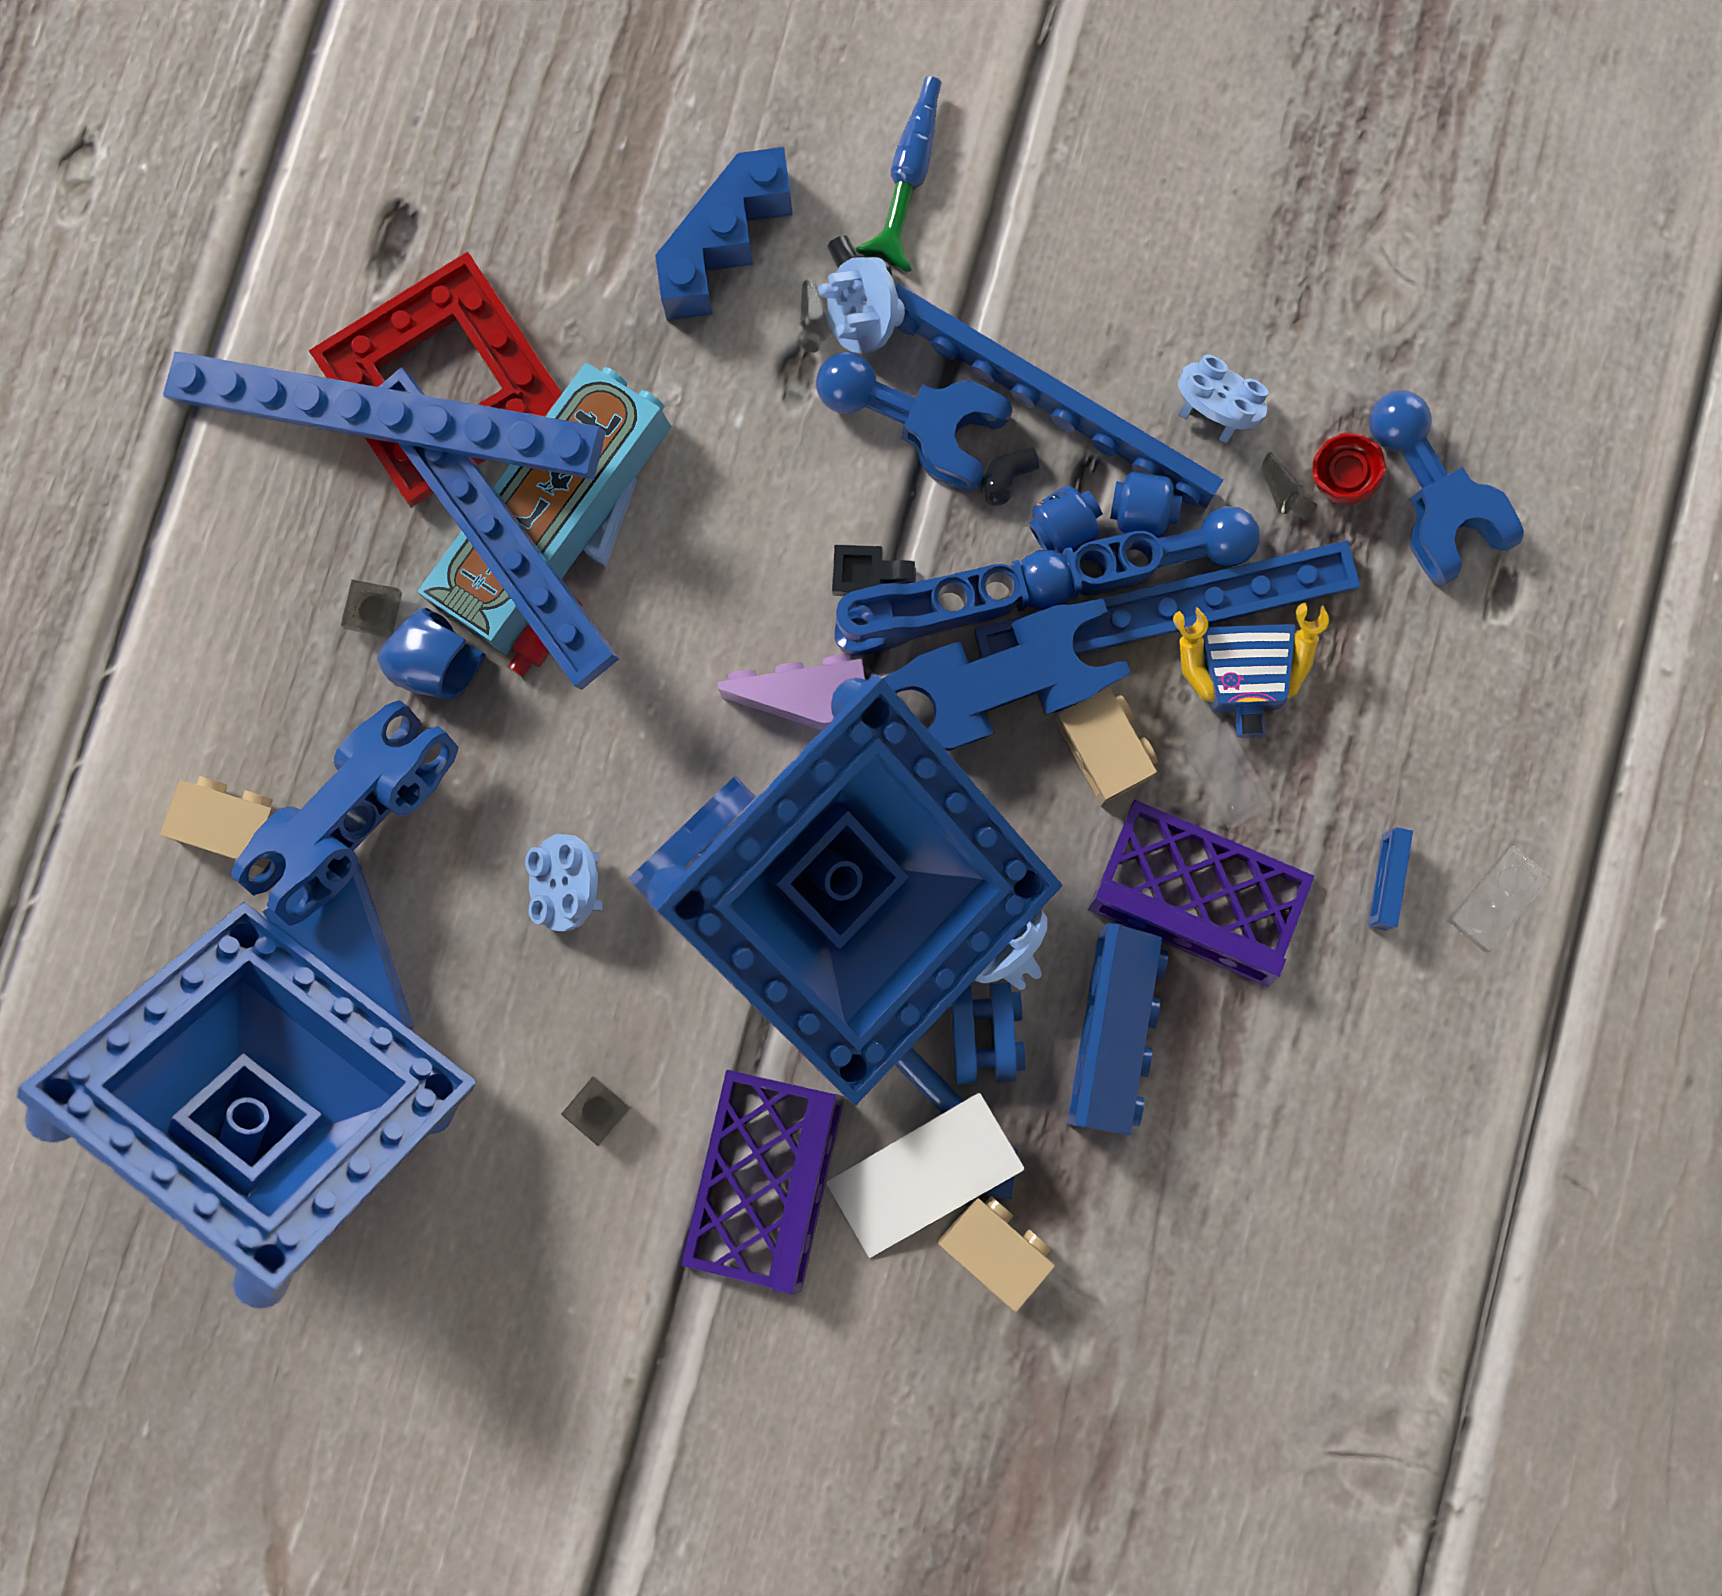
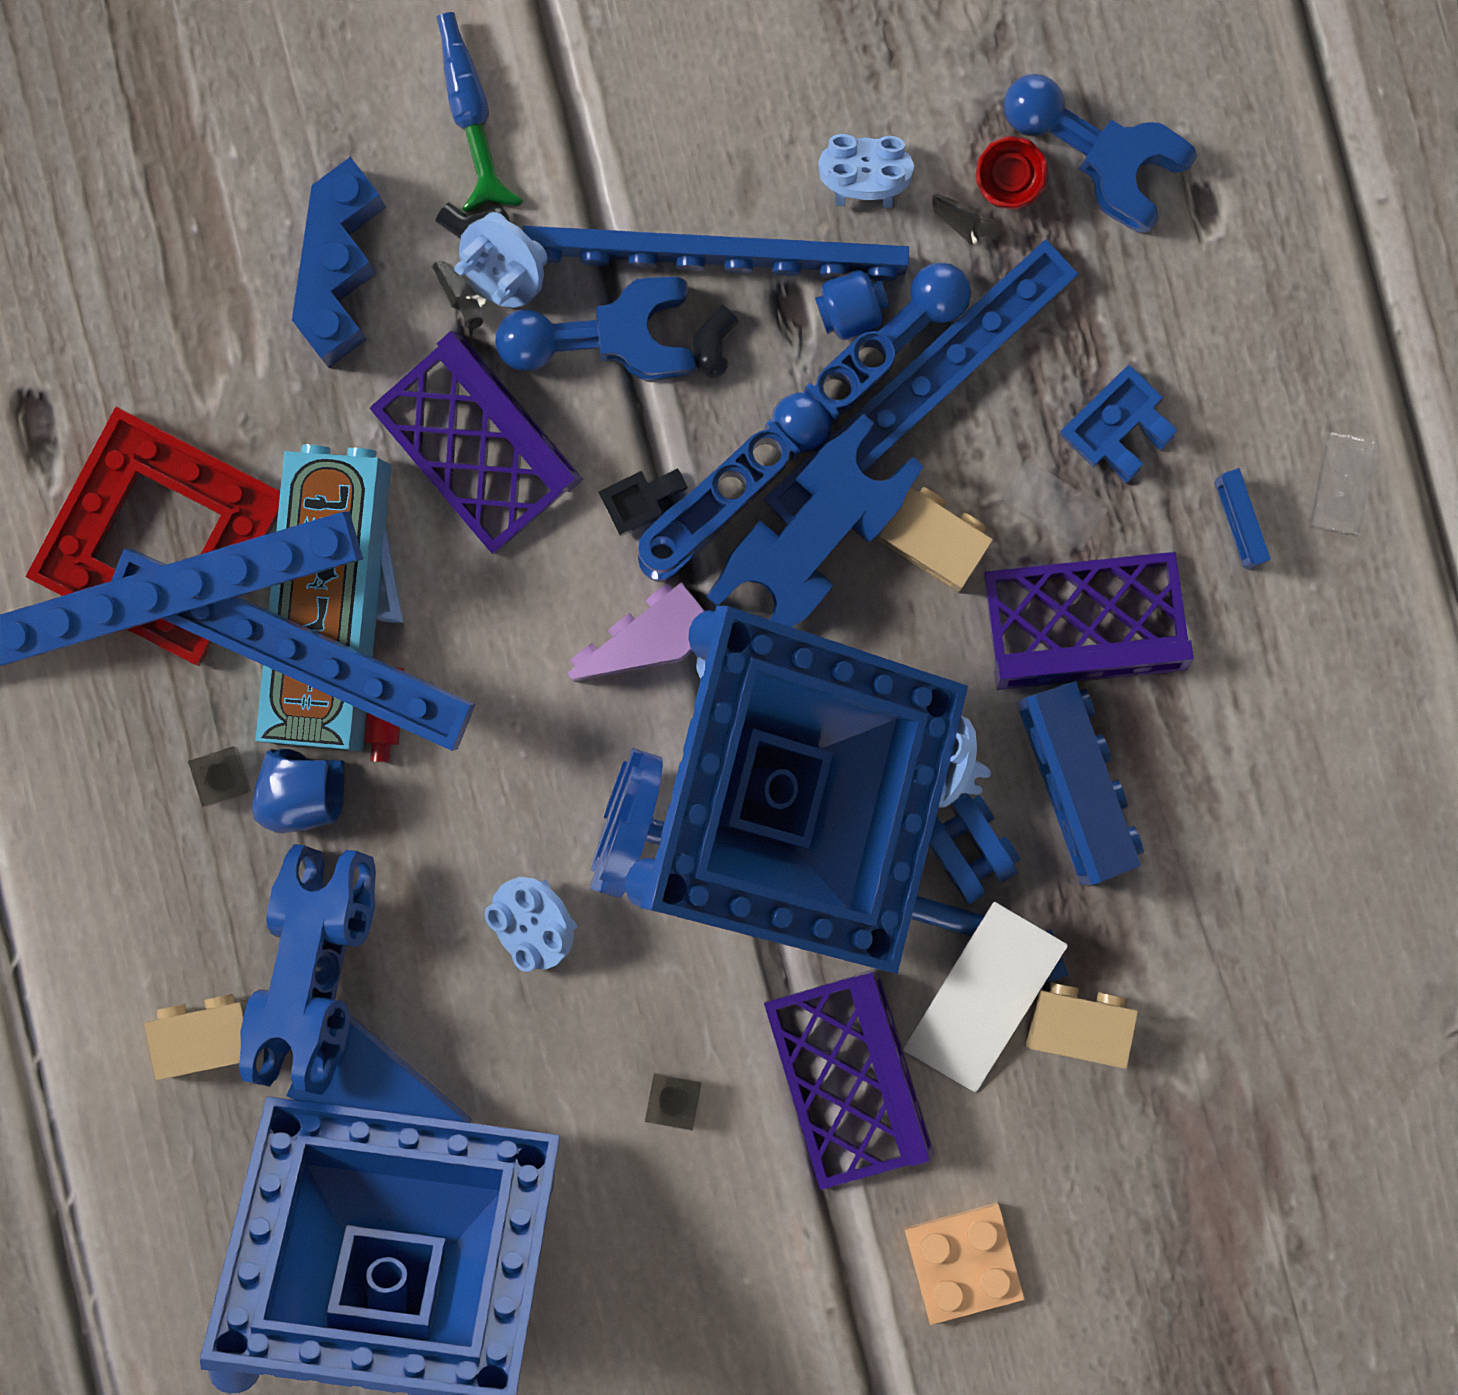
camera: 35 degrees left, 5 degrees up
blue head [1028,486,1103,554] -> none
torso [1173,603,1329,738] -> none
none -> dark purple fence [369,331,584,554]
none -> light nougat plate [904,1202,1024,1325]
none -> blue plate [1059,364,1178,484]

